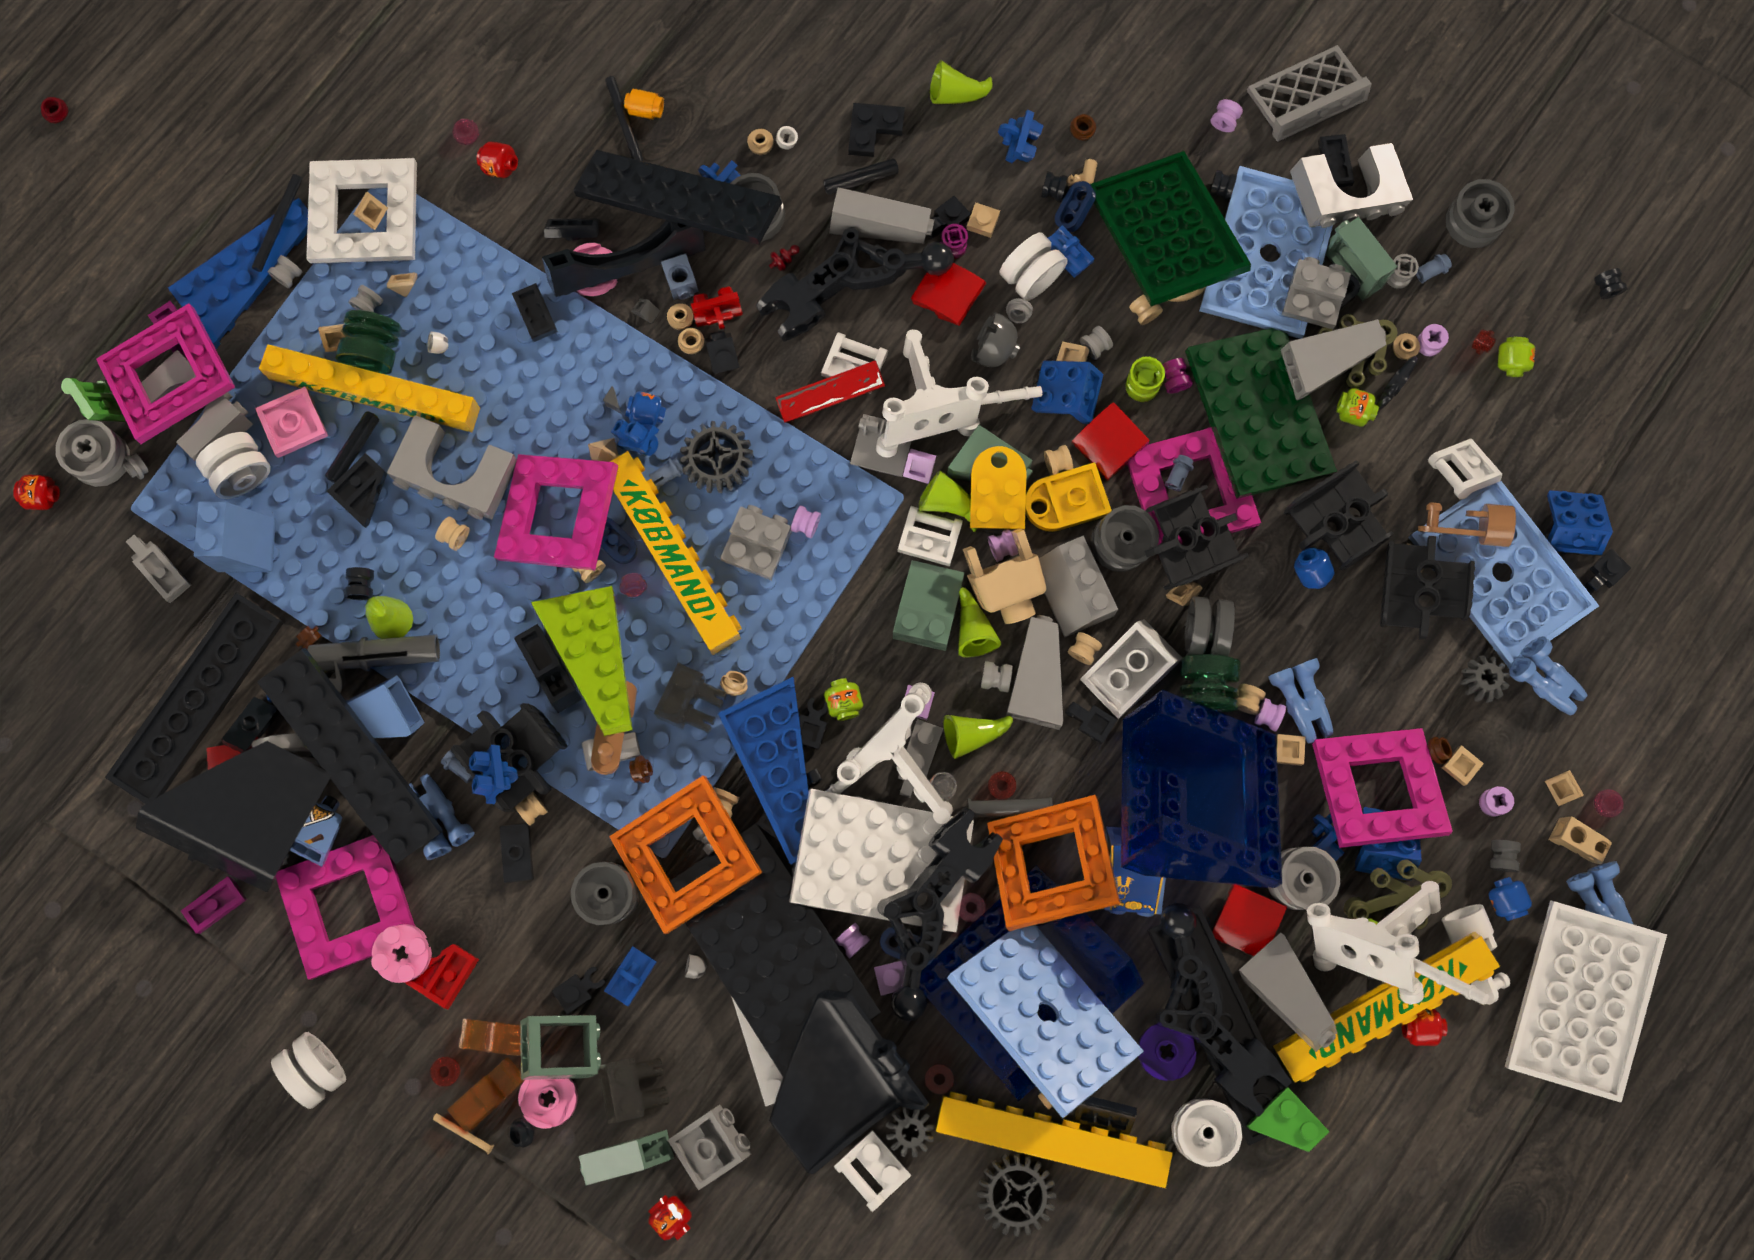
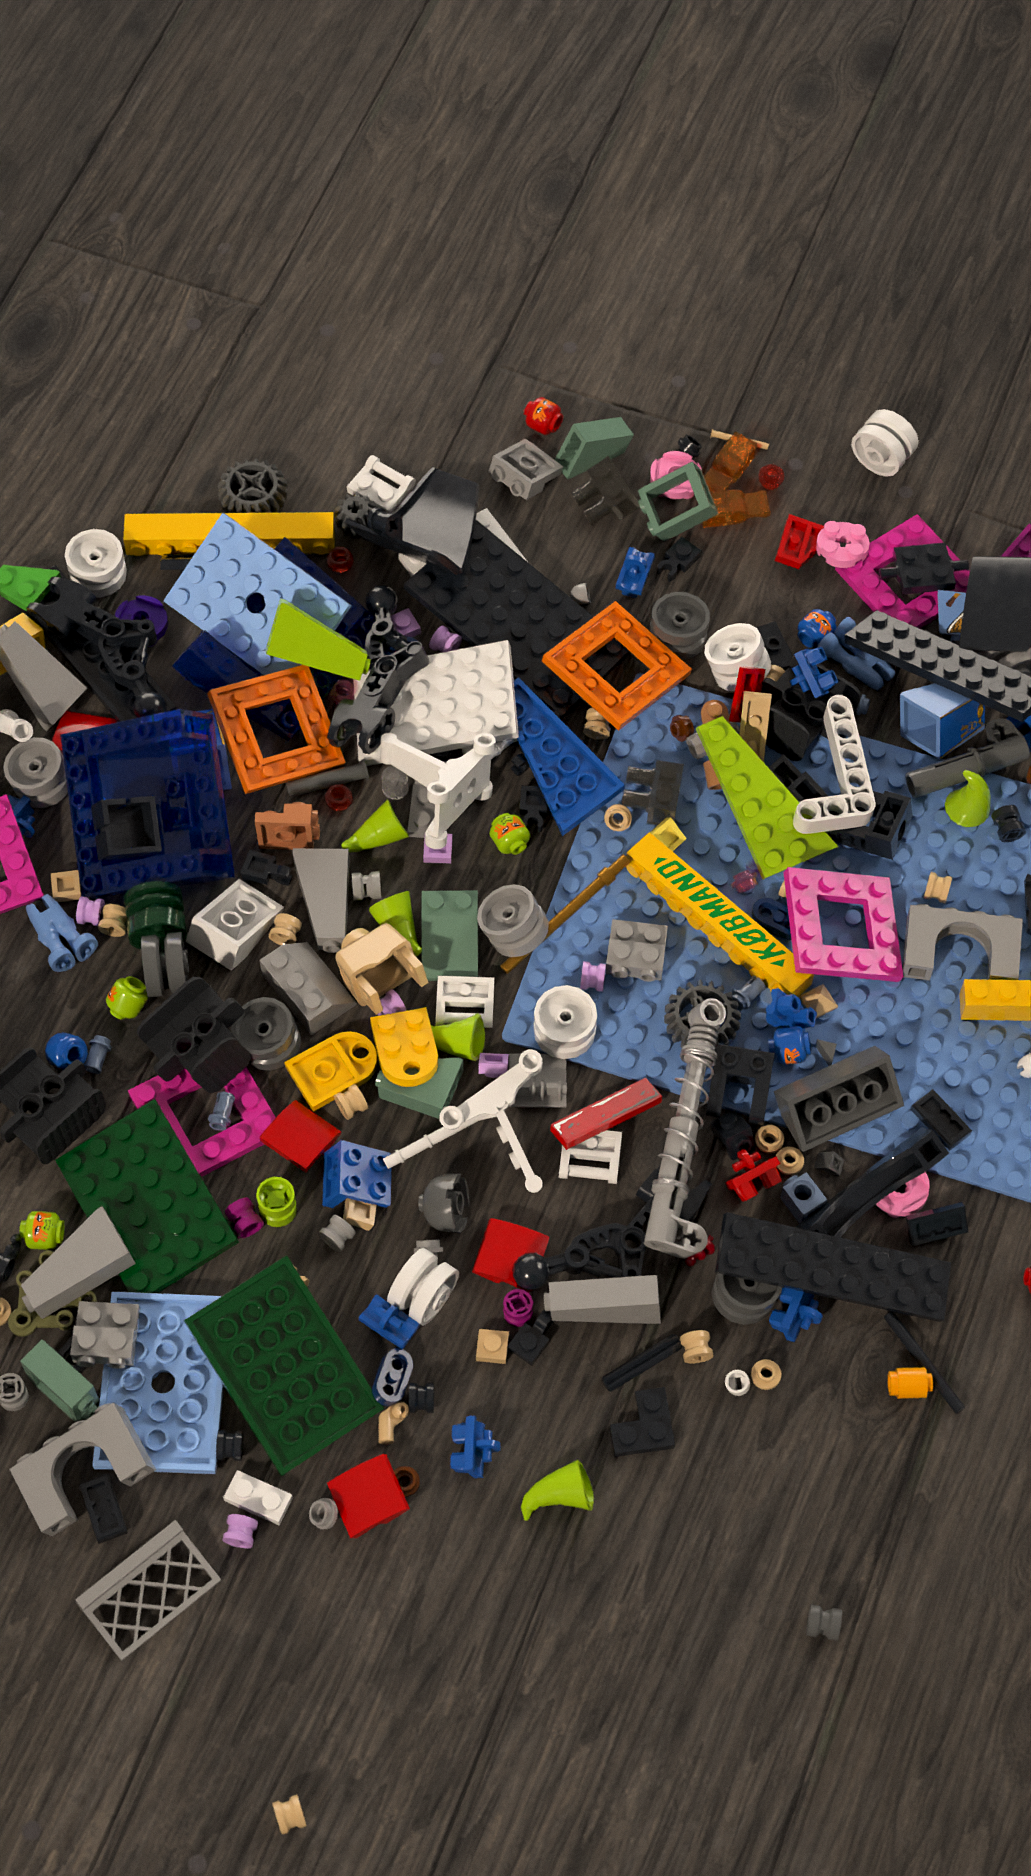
camera: 165 degrees right, 15 degrees down
none -> sand blue pin [84,1035,112,1074]
none -> black piece [91,796,162,861]
none -> lime head [106,976,148,1019]
none -> white plate [223,1470,293,1525]
none -> nougat plate [255,802,320,850]
none -> lime slope [265,598,371,681]
none -> light grey plate [309,1498,338,1530]
none -> red slope [327,1454,410,1538]
none -> light grey wheel [477,884,549,957]
none -> pearl gold bar [500,854,630,974]
none -> white wheel [534,985,597,1059]
none -> light grey piece [644,998,726,1258]
none -> light yellow plate [650,817,686,852]
none -> tan wheel [680,1330,714,1363]
none -> white wheel [704,623,771,691]
none -> black brick [706,1044,775,1125]
none -> red slope [729,666,766,723]
none -> tan plate [739,691,772,762]
none -> dark grey slope [774,1046,904,1152]
none -> white beam [793,695,875,834]
none -> blue head [798,609,837,648]
none -> black brick [828,786,912,860]
none -> black plate [879,542,969,595]

